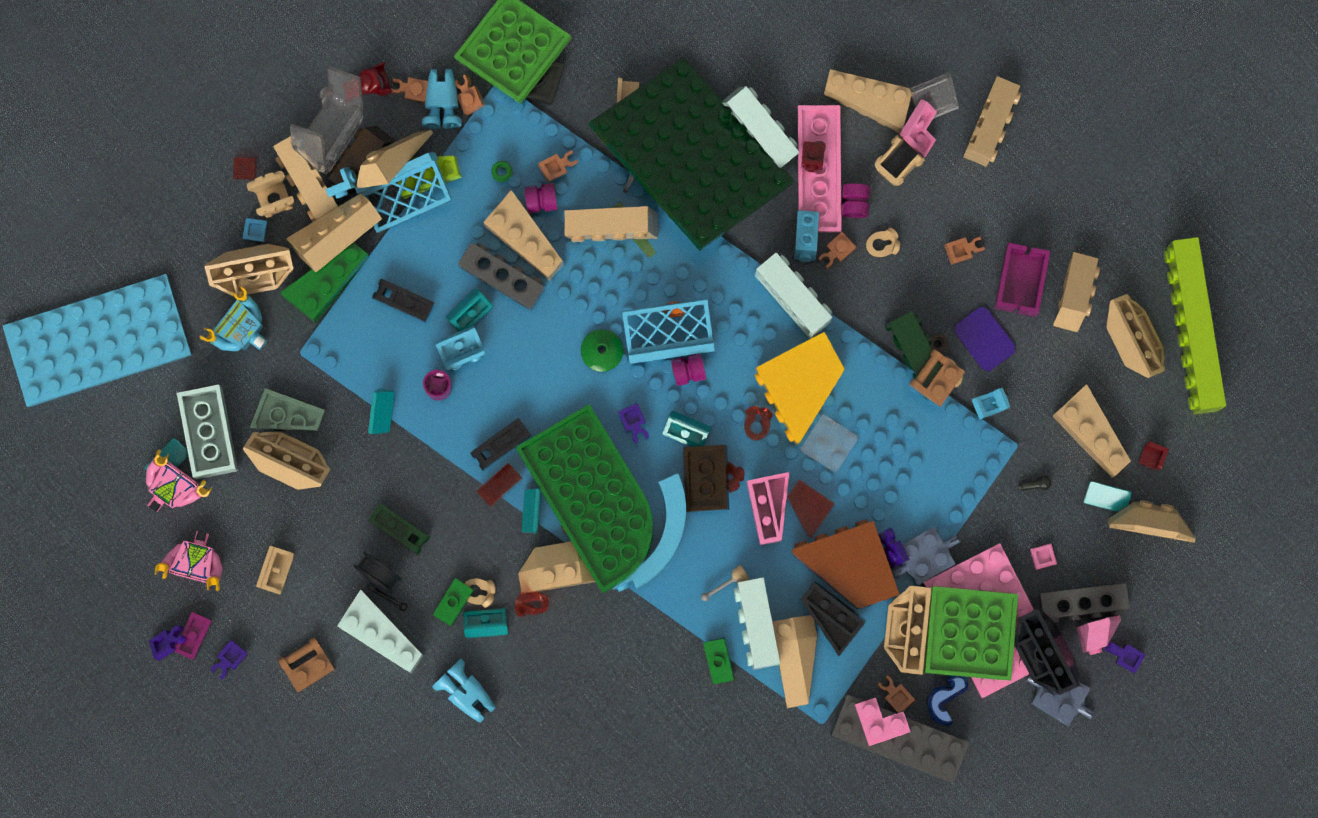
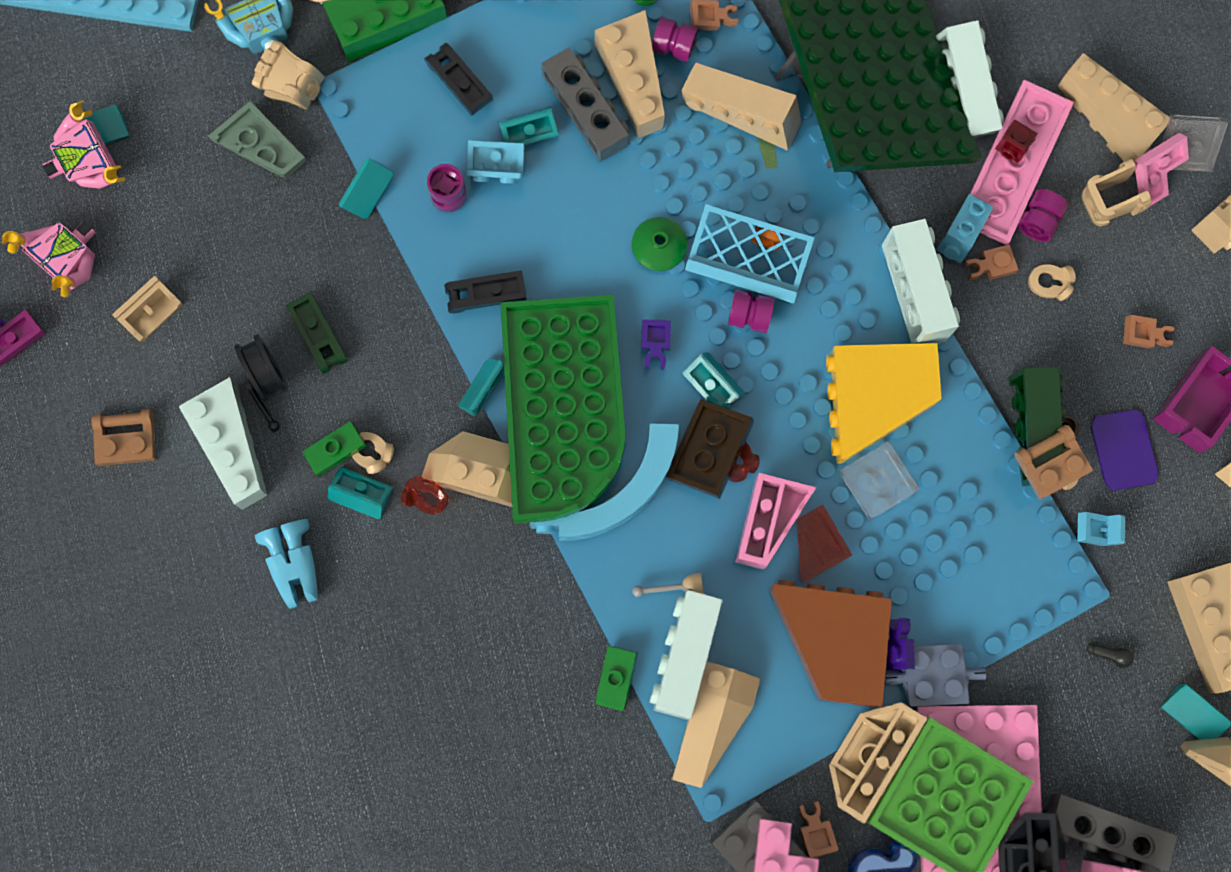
camera: 25 degrees right, 5 degrees down
light aqua brick [177,385,238,480] -> none
dark purple plate [210,640,248,680] -> none
tan wedge [243,432,330,490] -> none
clear red slope [476,463,523,507] -> none
clear red piece [744,406,773,440] -> none
black wedge [801,581,866,656] -> none
bright pink tile [1030,543,1057,570] -> none
none -> tan piece [252,40,325,110]

